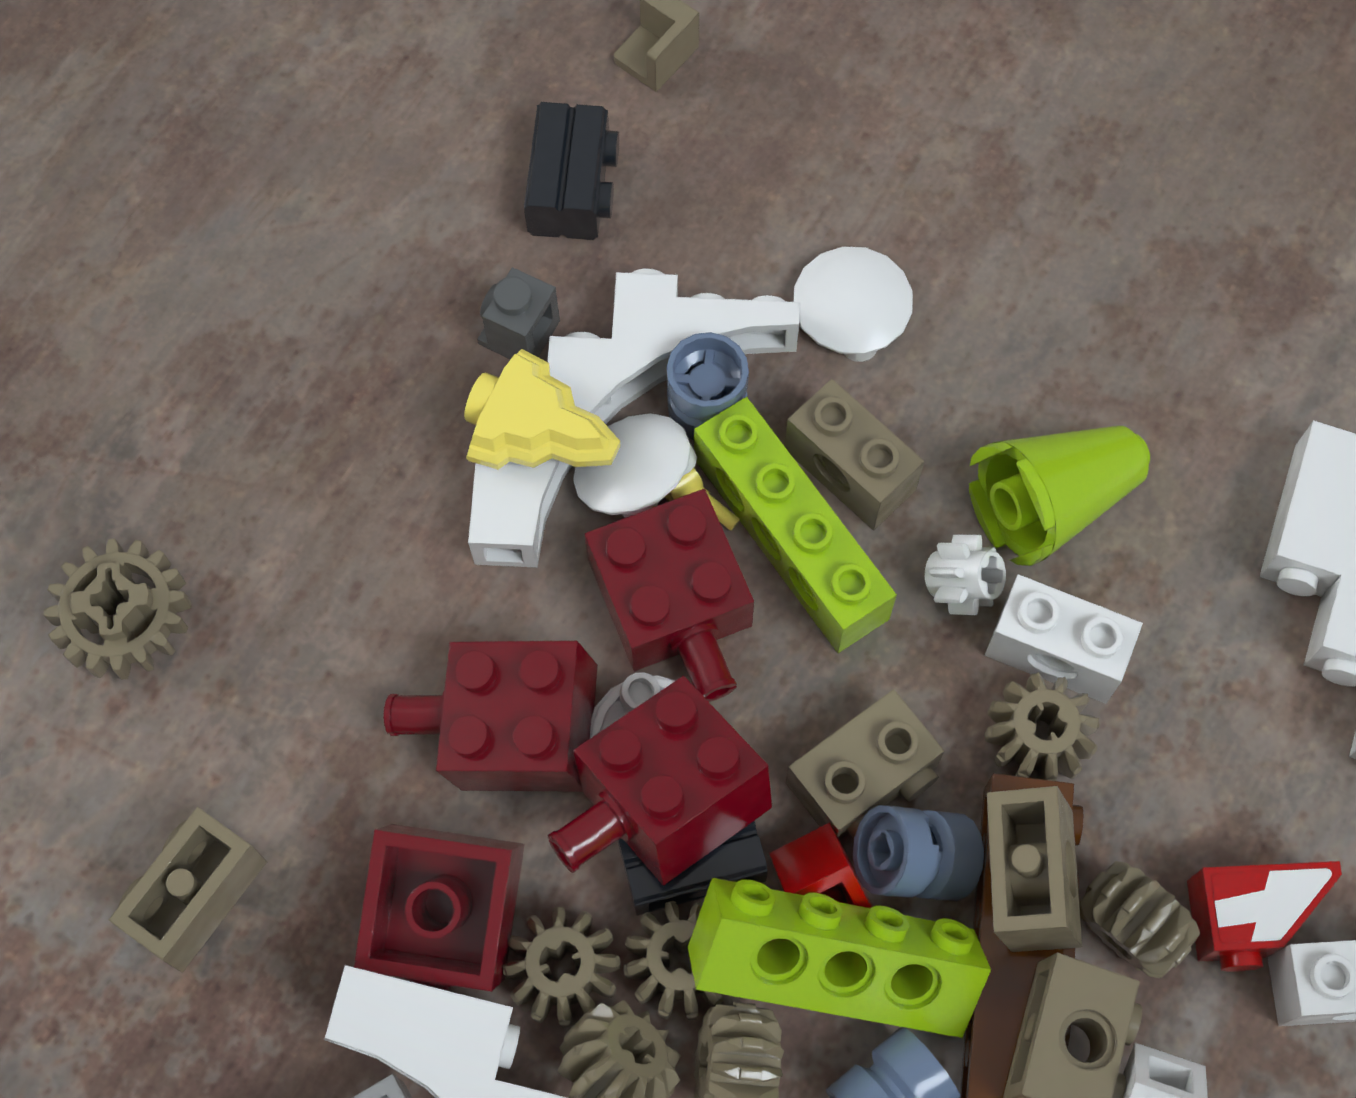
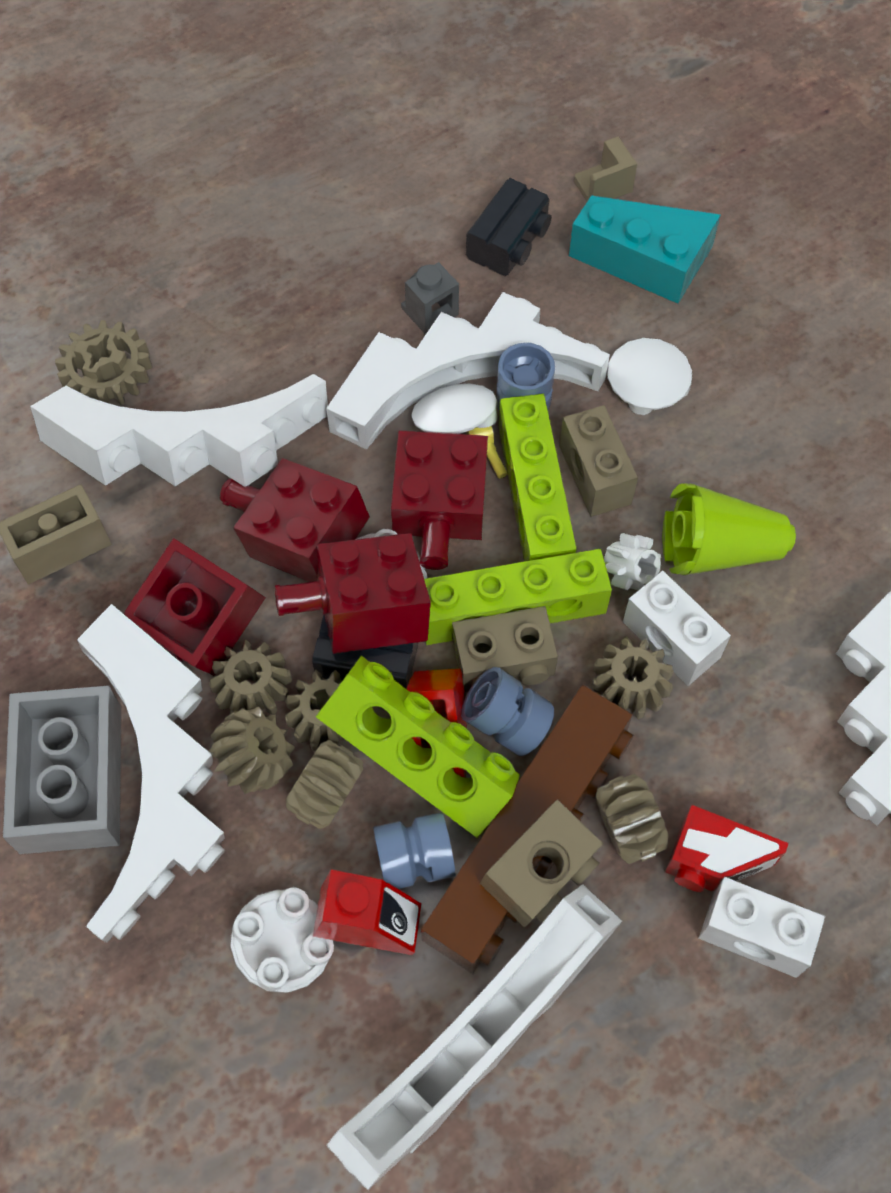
camera: 25 degrees right, 5 degrees down
light yellow rock [464,349,621,470] -> none
dark tan brick [987,786,1082,952] -> none
none -> white arch [30,374,328,487]
none -> lime brick [424,549,612,645]
none -> teal wedge [569,196,721,304]

